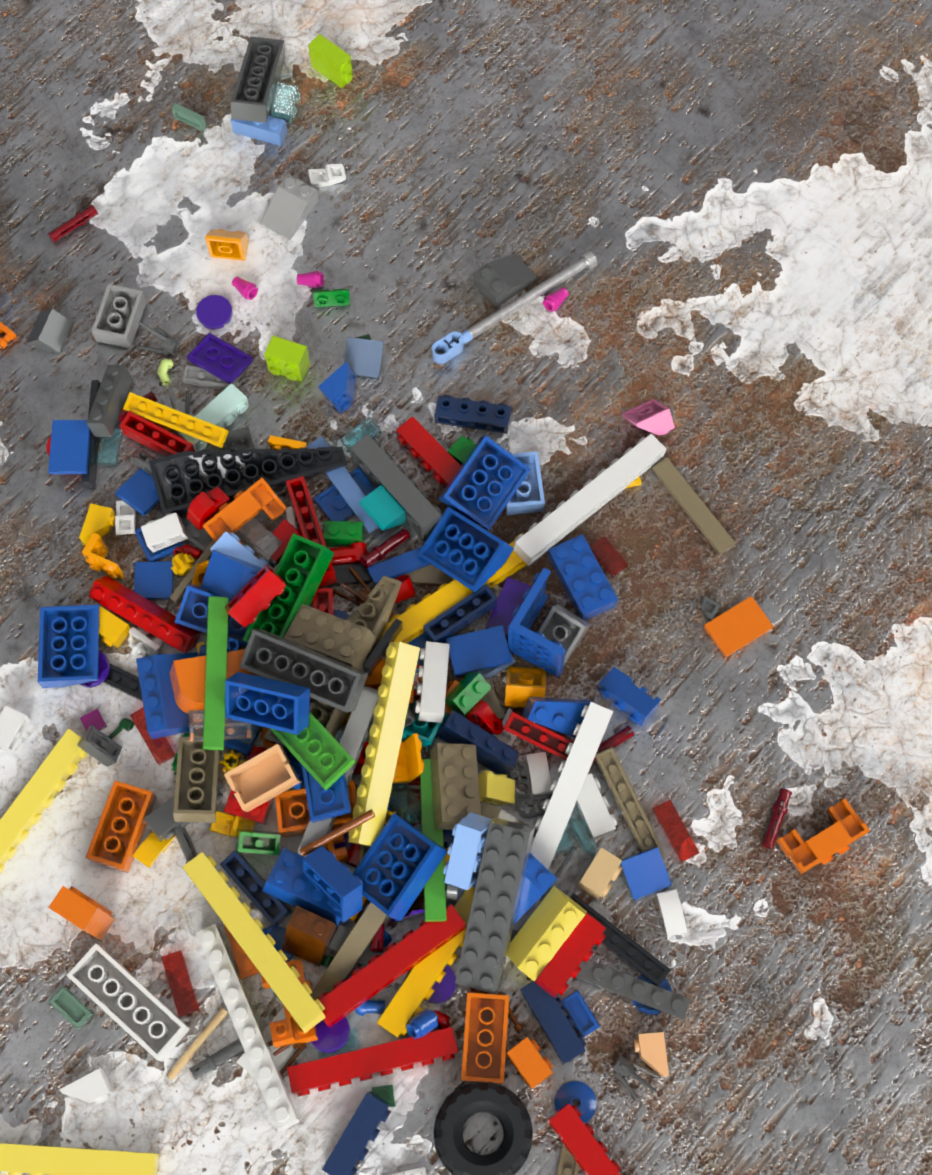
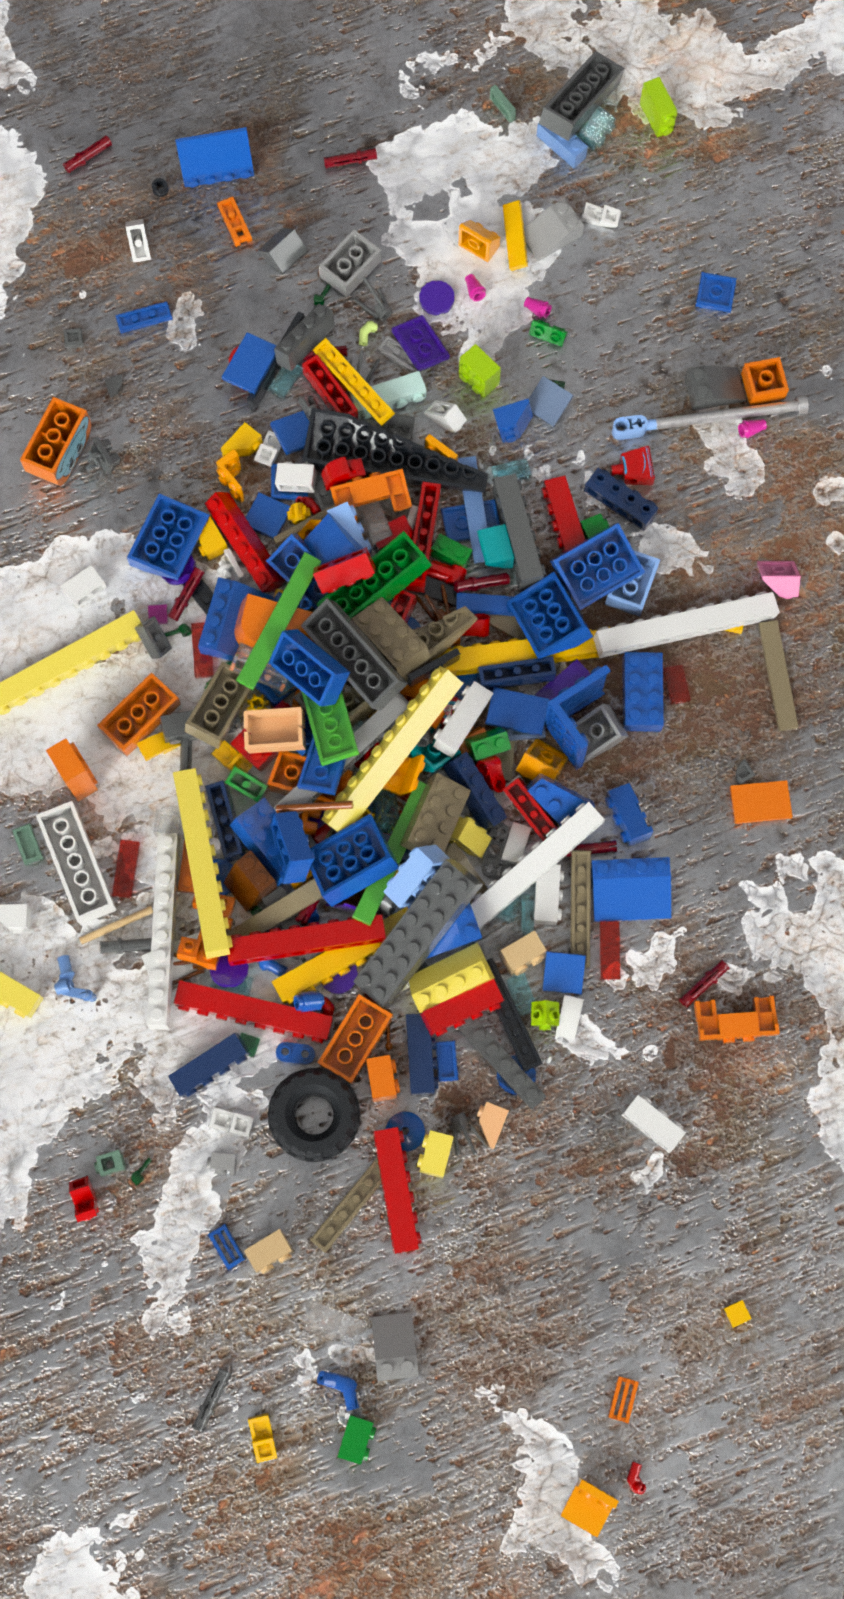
camera: 25 degrees right, 5 degrees up
none -> medium blue pin [54,955,97,1002]
none -> dark red pin [167,567,205,622]
none -> blue plate [276,1042,315,1065]
none -> dark green hand [314,284,331,306]
none -> light yellow brick [417,1130,454,1179]
none -> white slope [424,400,467,433]
none -> yellow tile [503,200,528,271]
none -> clear light blue tile [506,973,535,1017]
none -> lime brick [531,1000,560,1031]
none -> blue slope [591,857,671,922]
none -> red torso [610,446,655,485]
none -> white brick [622,1095,686,1153]
none -> blue tile [695,272,737,313]
none -> orange brick [741,357,789,406]

